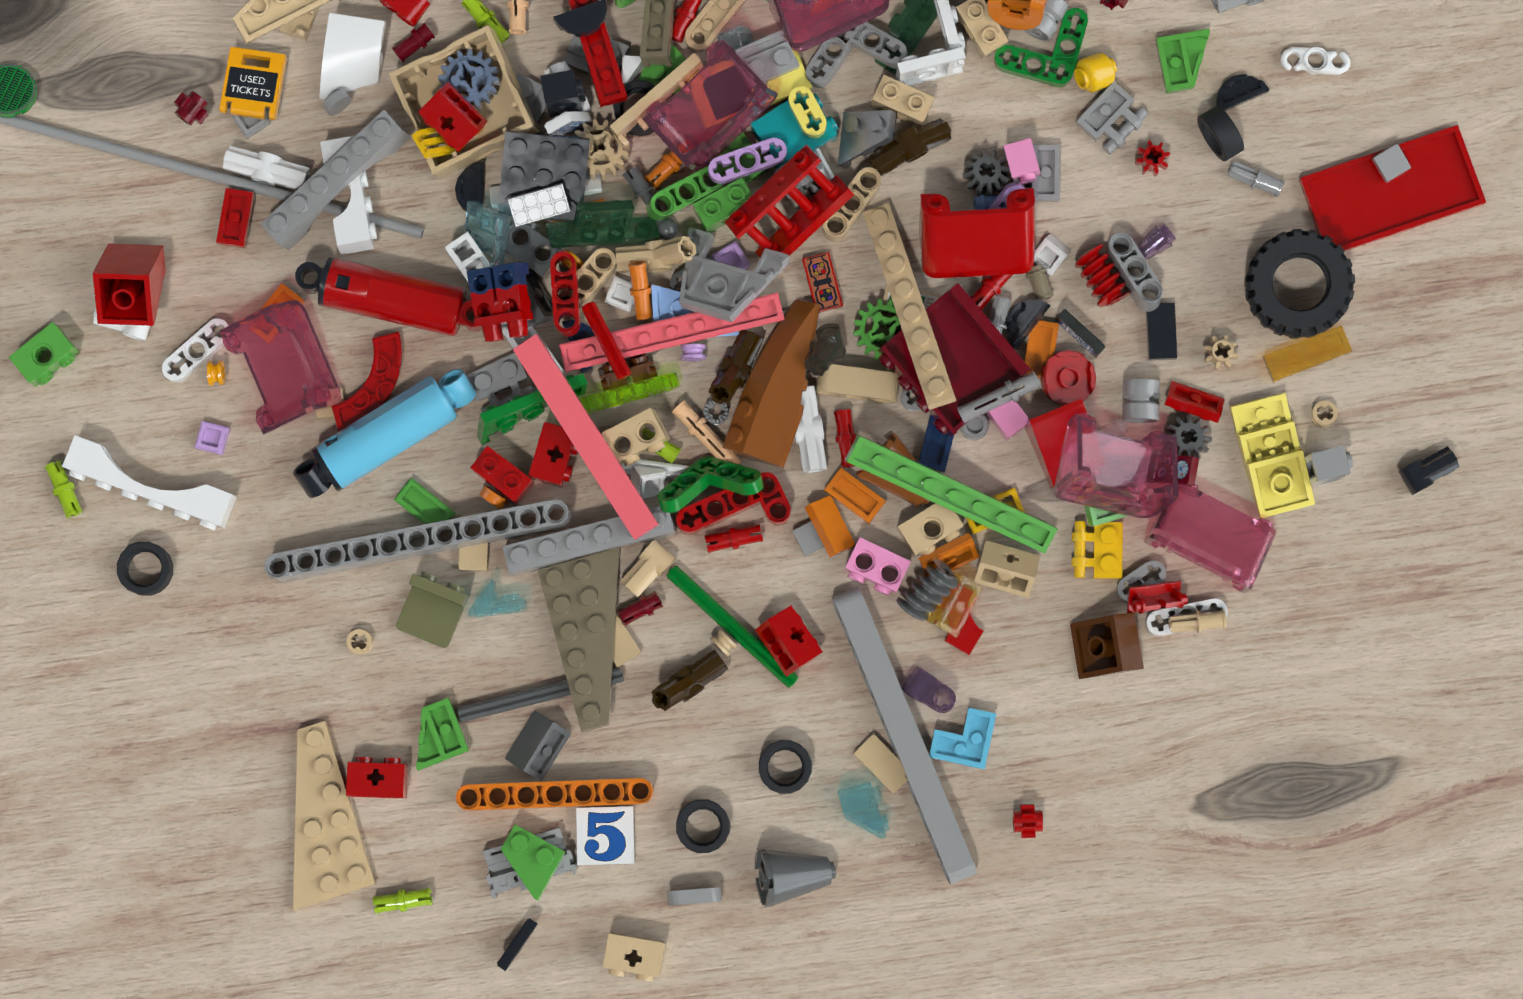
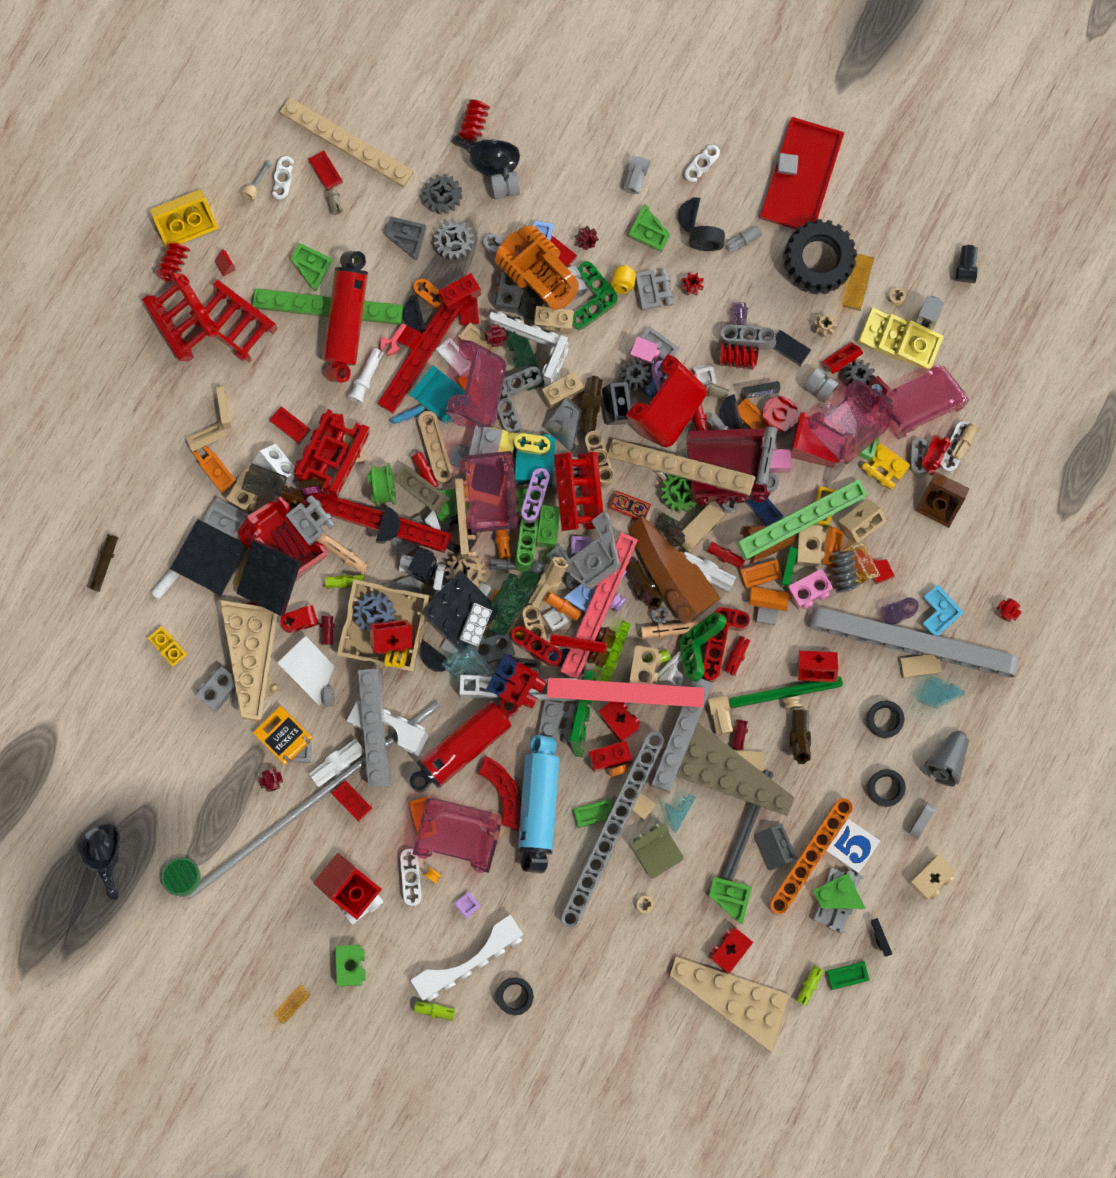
camera: 55 degrees left, 5 degrees down
none -> black brick [602,382,631,425]
none -> green tile [781,547,798,589]
none -> green tile [826,961,870,990]

